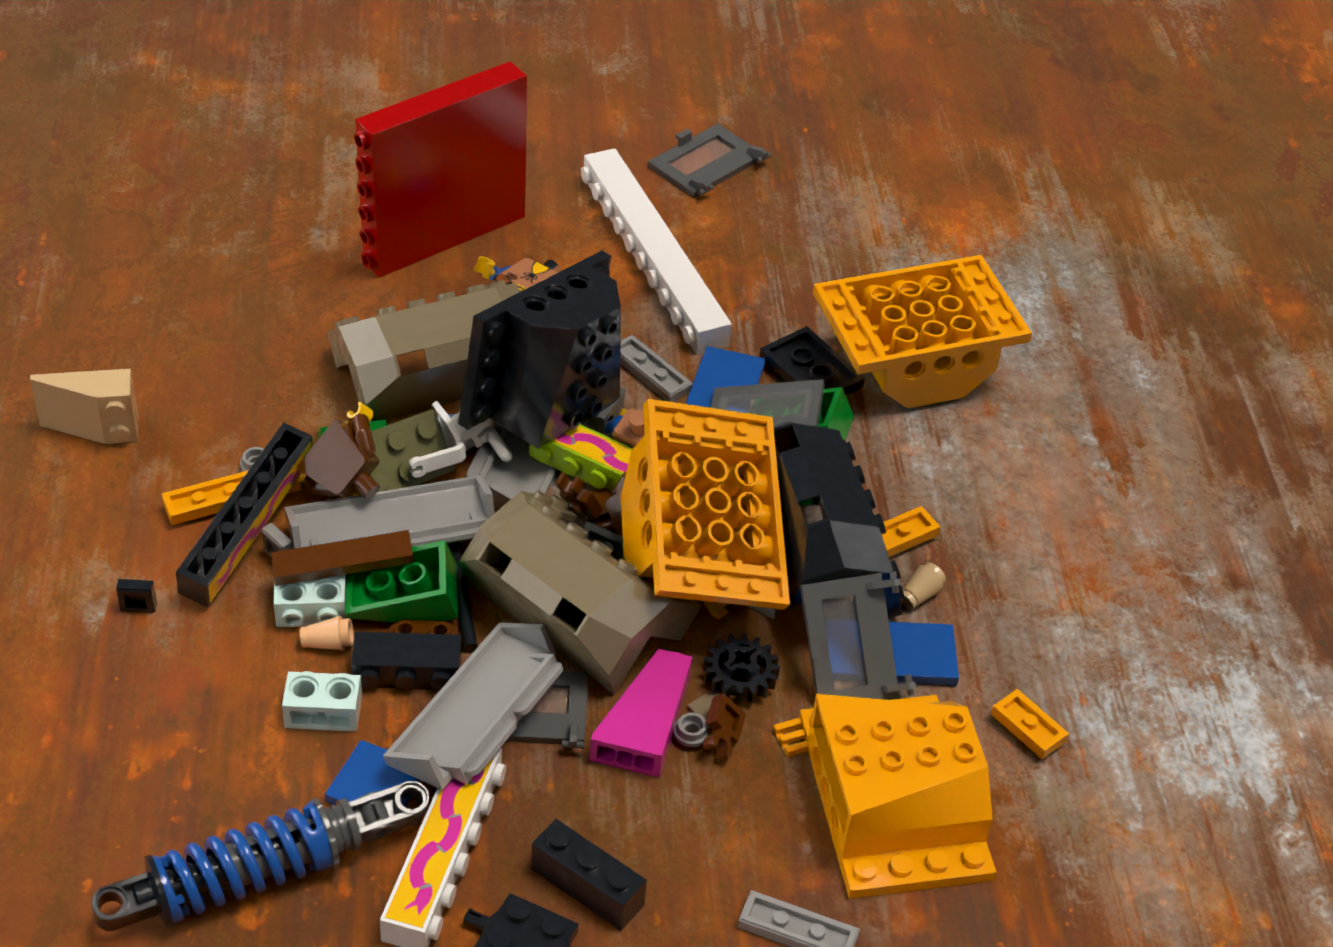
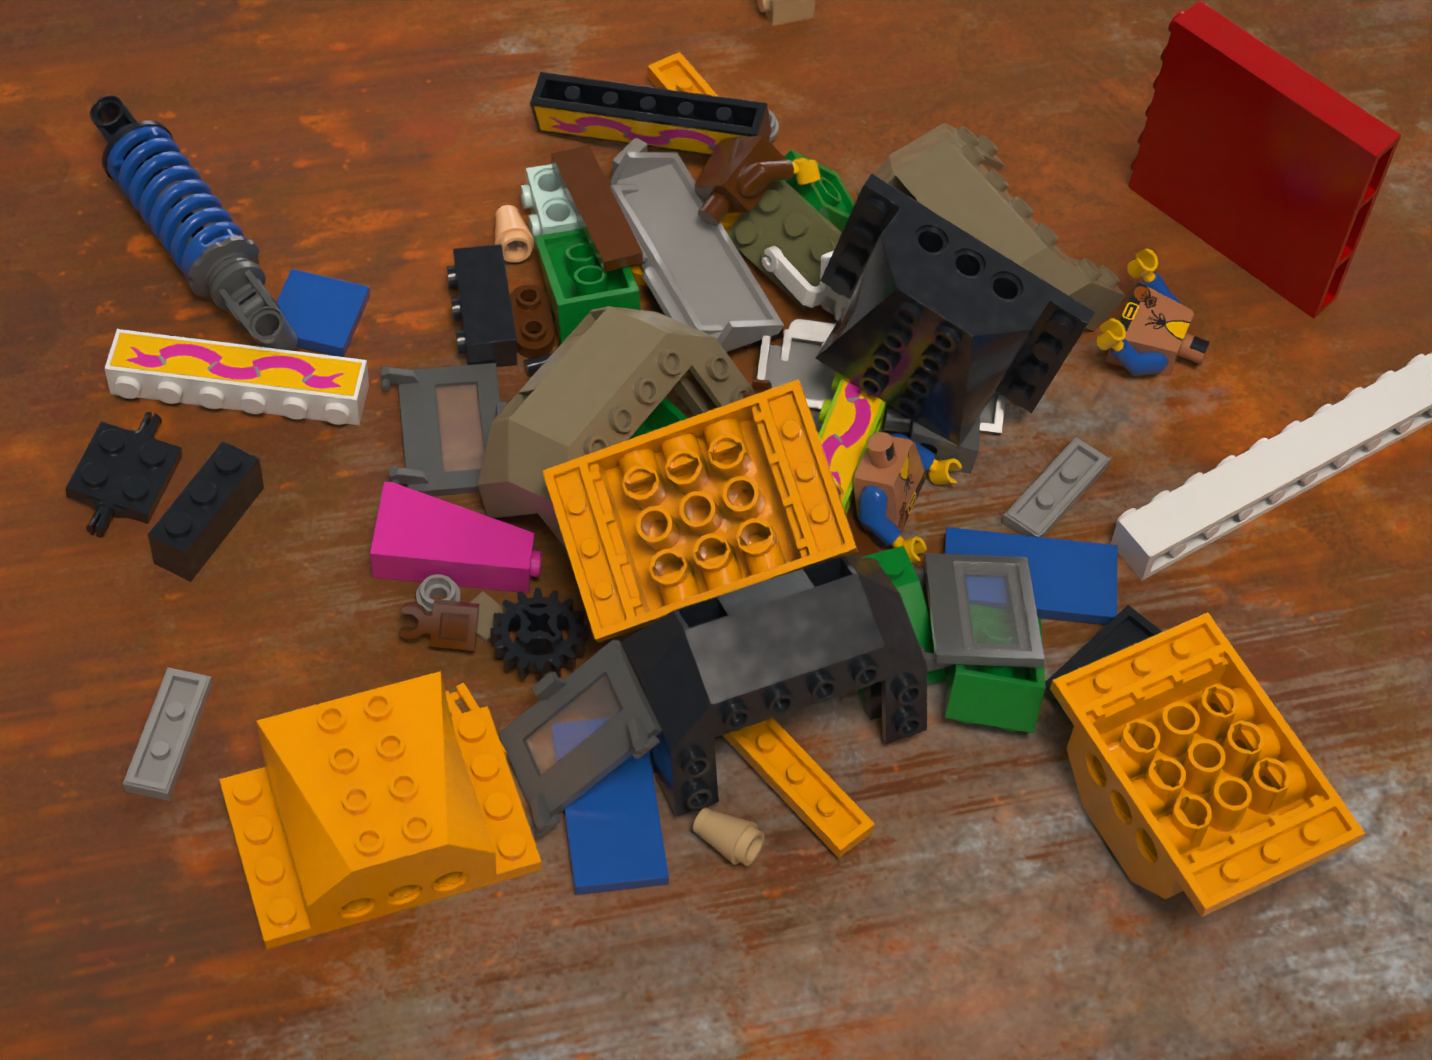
camera: 80 degrees right, 10 degrees up
black tile [116,579,157,613] -> none
light aqua brick [282,671,362,732] -> none
light grey slope [383,623,563,790] -> none
light orange plate [991,689,1069,759] -> none

